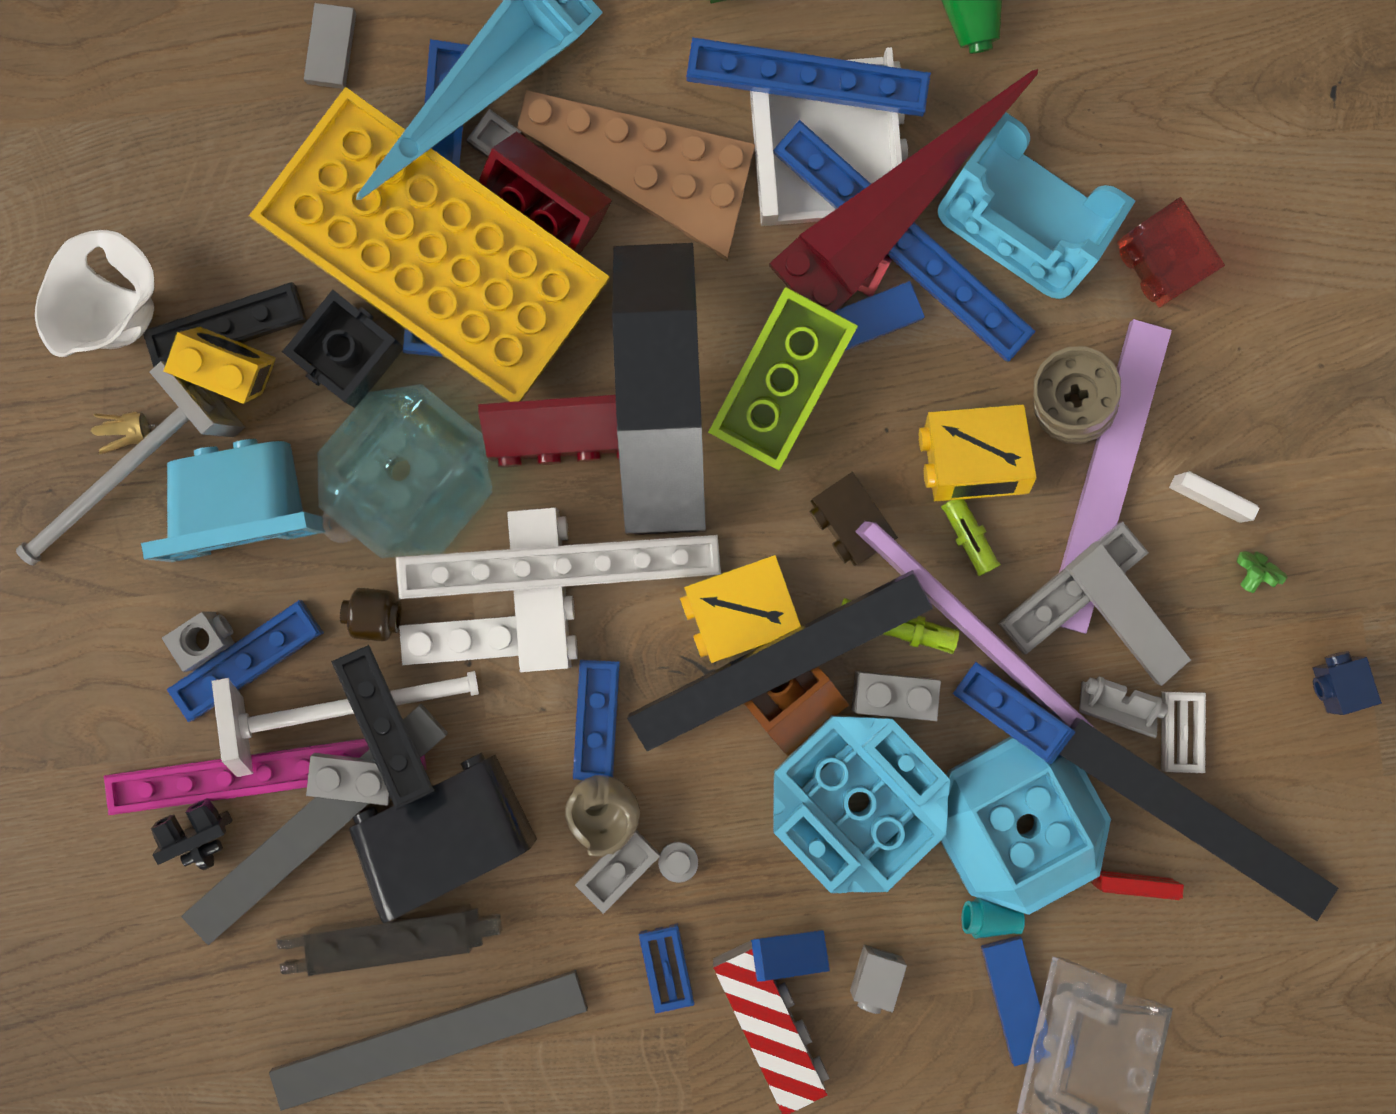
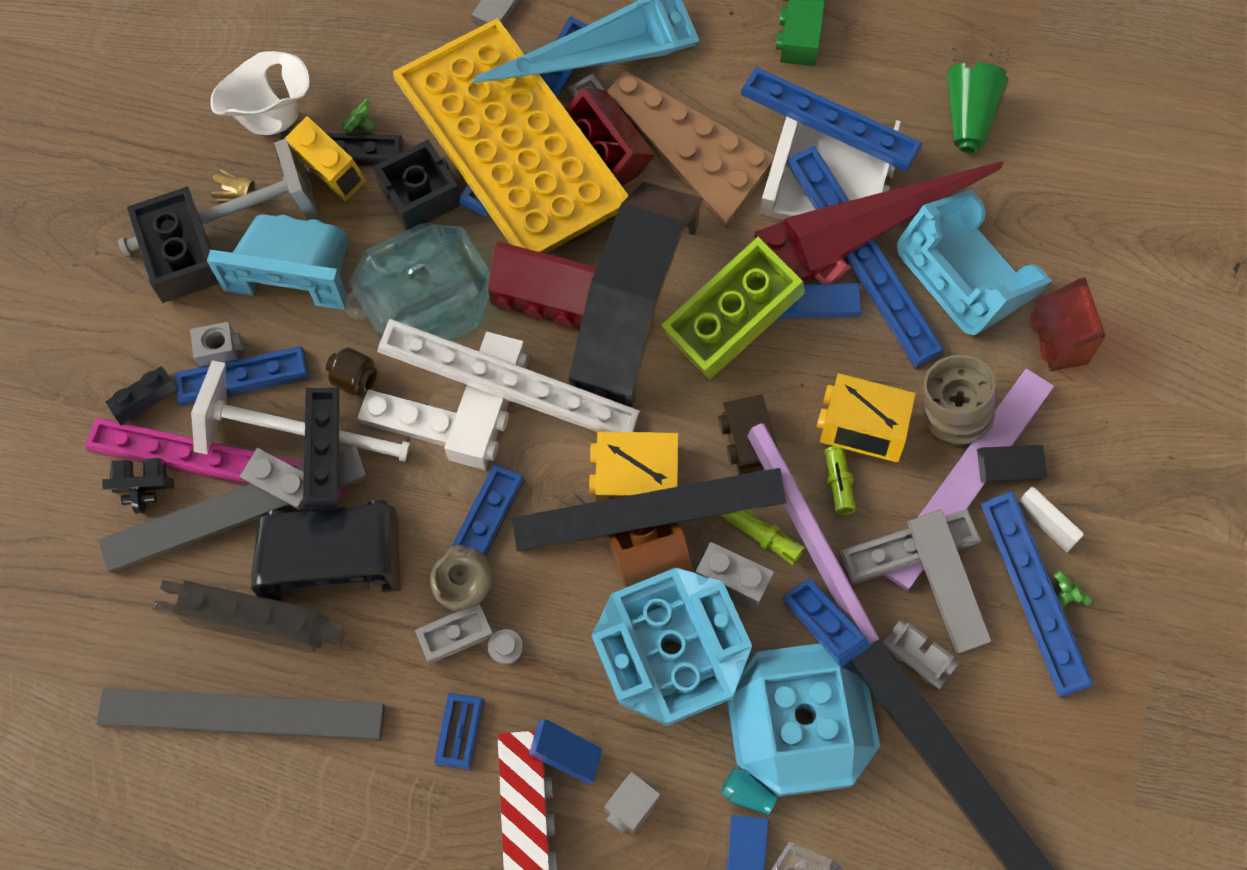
camera: 20 degrees right, 20 degrees down
red tile [1091,870,1184,900] -> none
white tile [1161,692,1206,773] -> none
dark blue brick [1312,651,1382,715] -> none
none -> black plate [105,366,178,425]
none -> black slope [127,186,219,303]
none -> bright green plant [341,99,375,134]
none -> black tile [977,445,1047,483]
none -> blue tile [981,491,1095,698]

